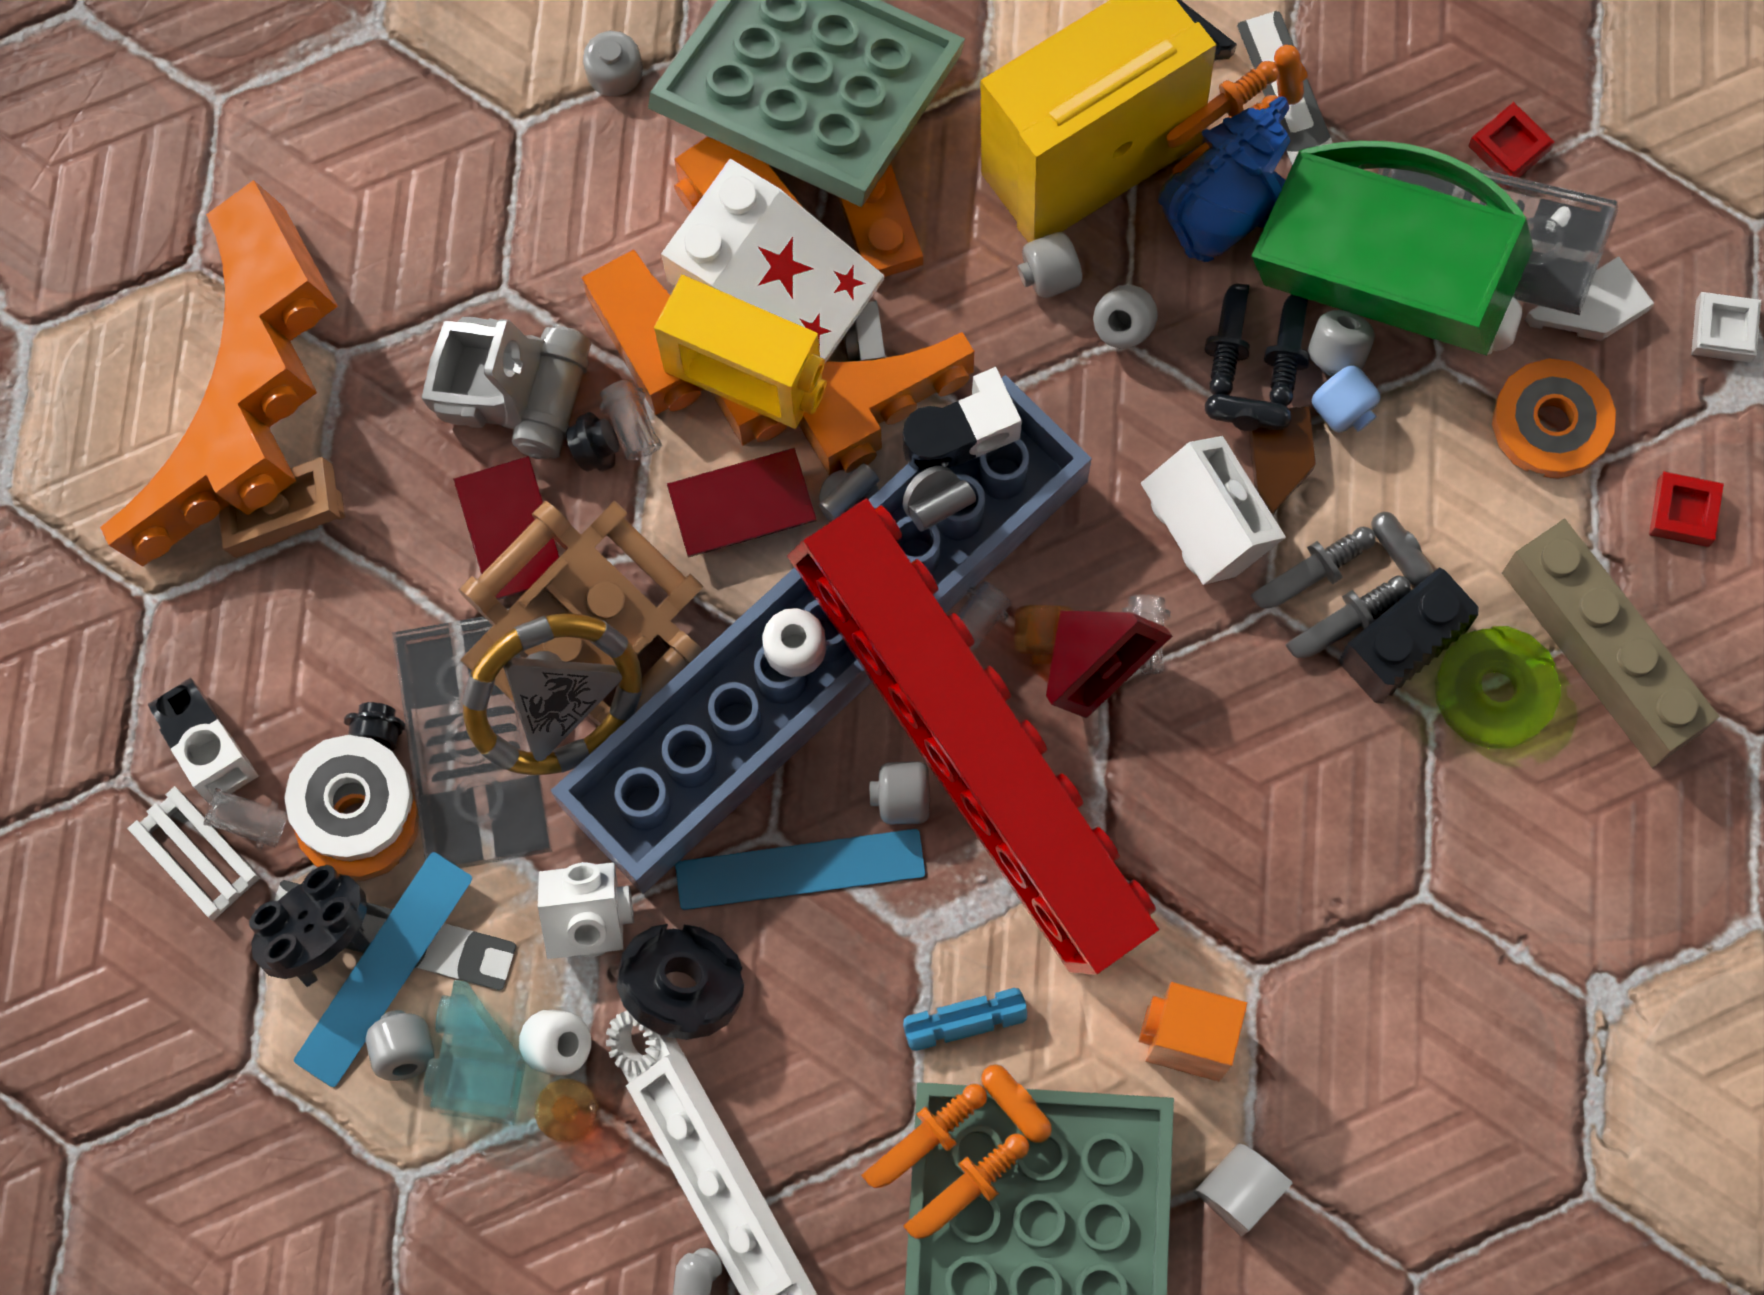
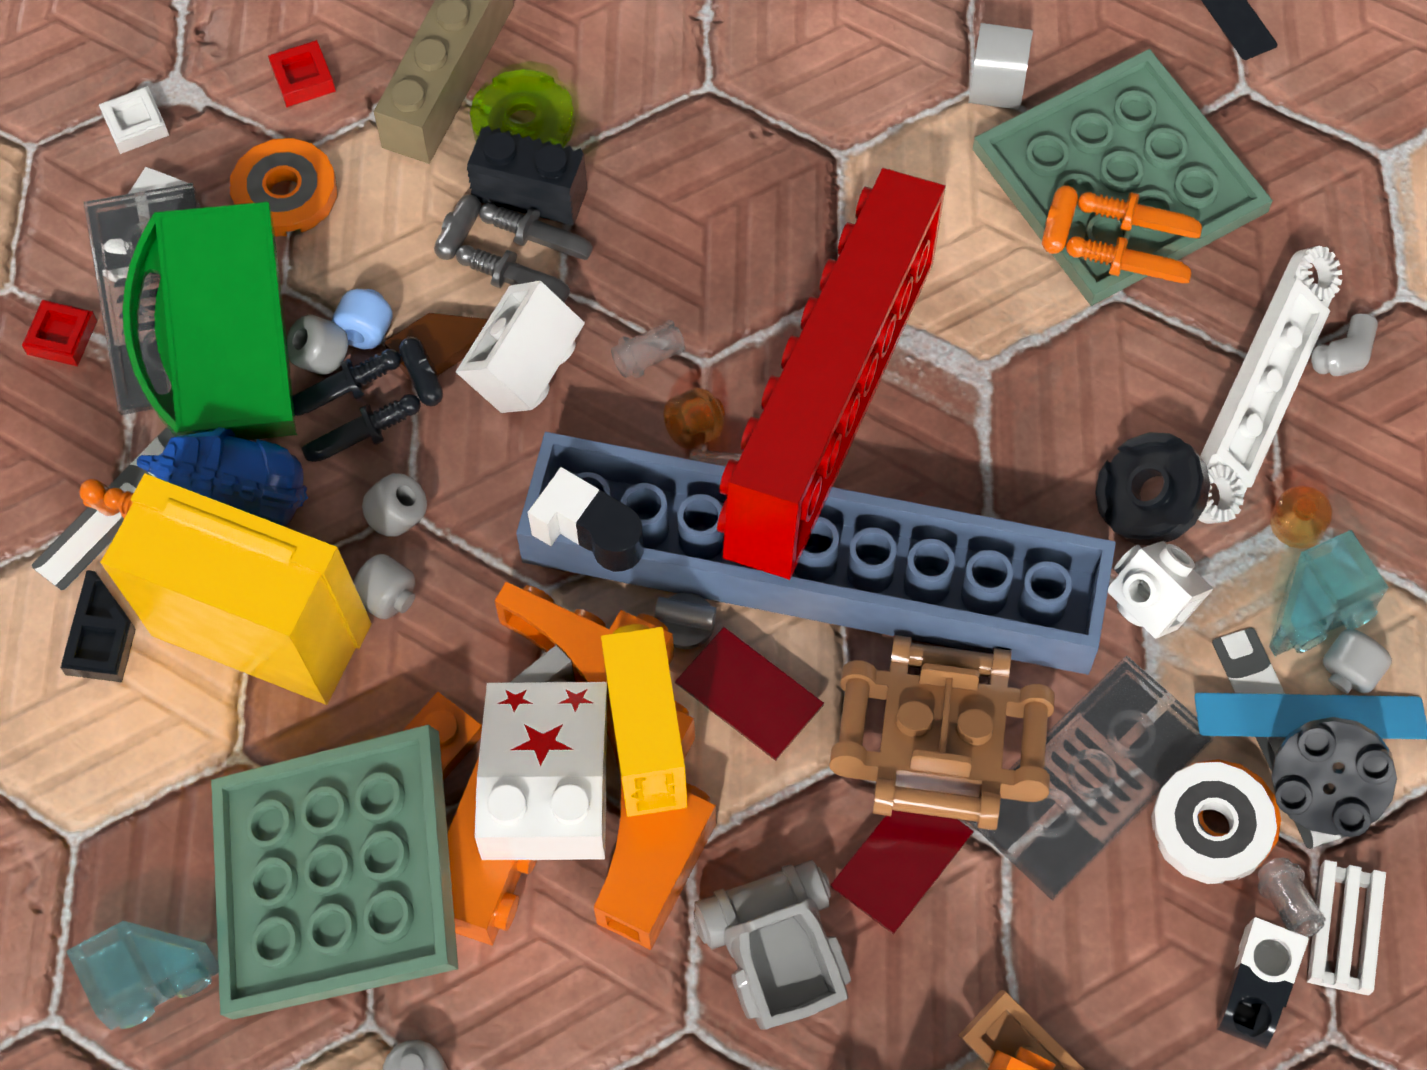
camera: 125 degrees left, 10 degrees down
black plate [344,702,405,751] -> none
piece [462,614,642,775] -> none
white piece [519,1010,591,1076] -> none
black plate [566,412,620,472] -> none
clear pin [599,379,662,461] -> none
dark azure sticker [675,829,925,910] -> none
white piece [762,608,826,677] -> none
light grey piece [870,761,930,825] -> none
flat silver plate [903,466,976,532] -> none
dark azure axle [903,988,1028,1051] -> none
dark red slope [1046,610,1173,718] -> none
orange brick [1138,982,1248,1082] -> none

